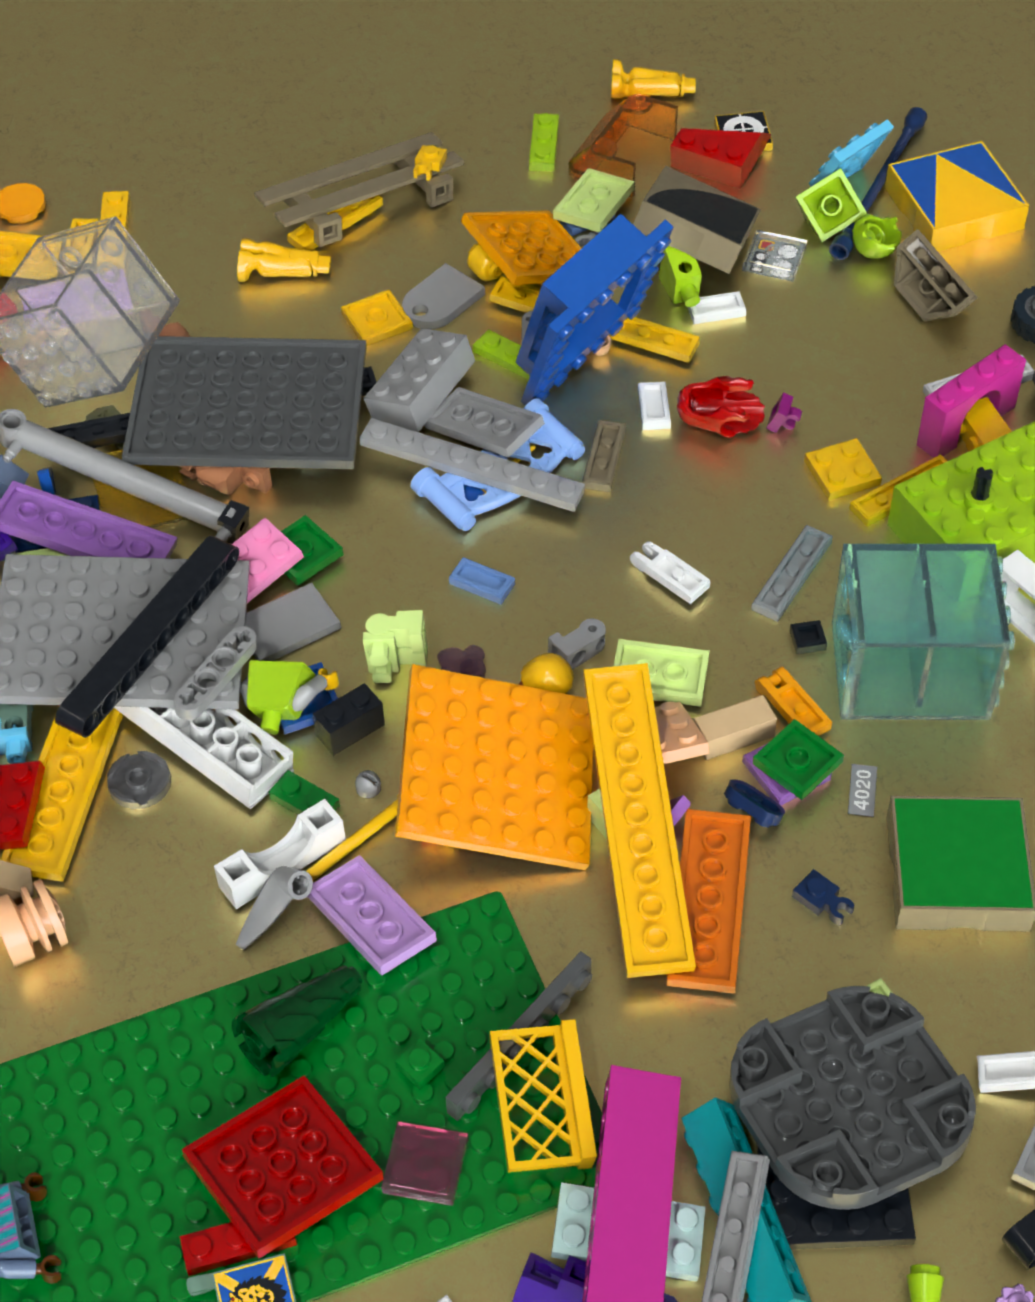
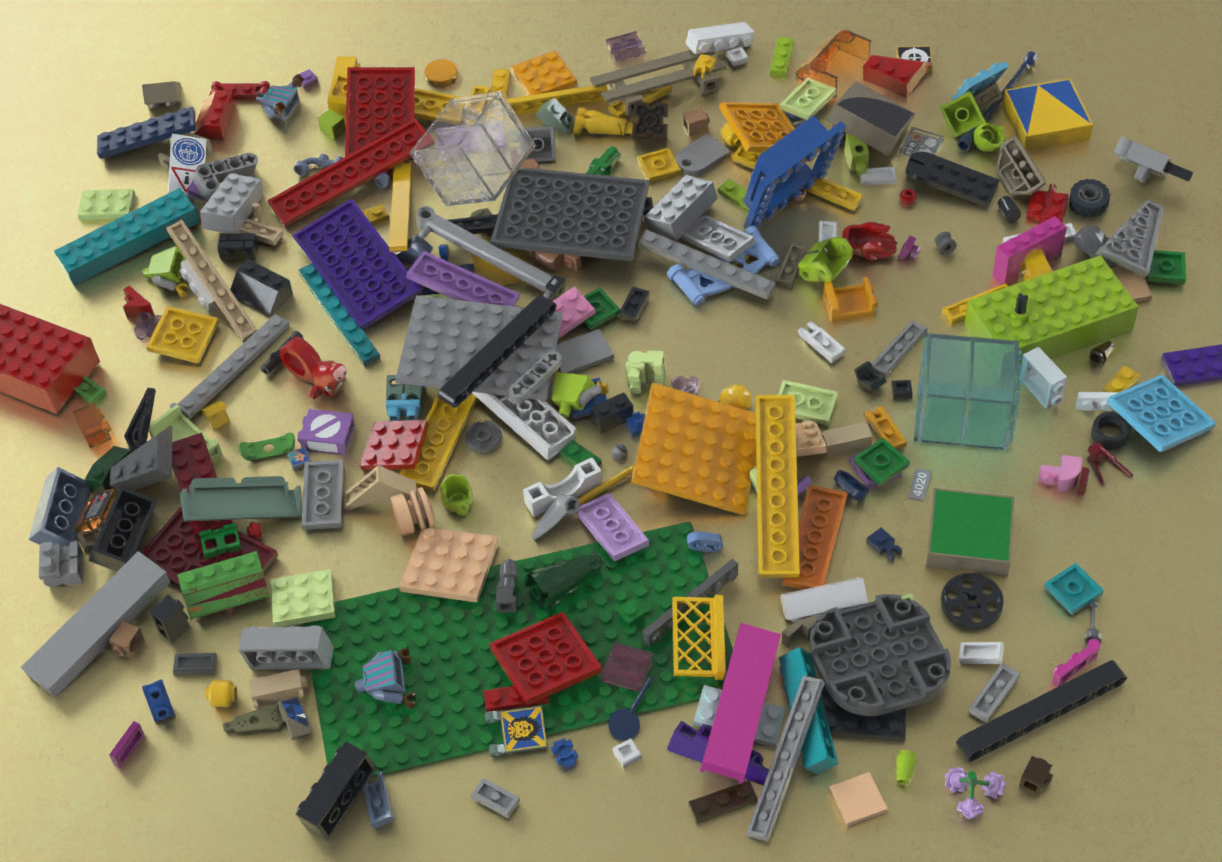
camera: 10 degrees right, 0 degrees up
medium blue tile [449,557,515,605] -> none
light grey leg [548,618,606,670] -> none
yellow piece [611,59,696,99] -> none
yellow plate [804,438,882,501] -> none
none -> light nougat plate [399,527,499,603]
none -> lime hair [440,474,473,516]
none -> dark grey piece [496,559,518,613]
none -> yellow plate [507,85,607,116]
none -> light orange plate [511,50,577,96]
none -> light grey slope [519,126,556,162]
none -> sand green slope [535,98,575,133]
none -> green piece [585,146,621,176]
none -> plate [606,31,646,62]
none -> dark blue piece [608,677,653,741]
none -> black plate [619,286,650,322]
none -> blue tile [626,412,645,437]
none -> dark brown brick [632,102,669,139]
none -> medium nougat brick [683,107,710,136]
none -> white brick [686,22,755,54]
none -> medium blue beam [687,531,724,552]
none -> white plate [726,47,748,67]
none -> white brick [780,578,868,623]
none -> dark tan slope [781,615,820,648]
none -> lime piece [798,236,853,283]
none -> light orange panel [823,277,878,322]
none -> pearl dark grey bracket [854,361,887,391]
none -> red plate [899,189,917,205]
none -> black plate [905,151,1000,208]
none -> dark grey wheel [934,231,957,254]
none -> black wedge [941,573,1004,630]
none -> dark tan plate [973,81,1003,111]
none -> black piece [997,196,1021,223]
none -> red plate [1026,184,1069,224]

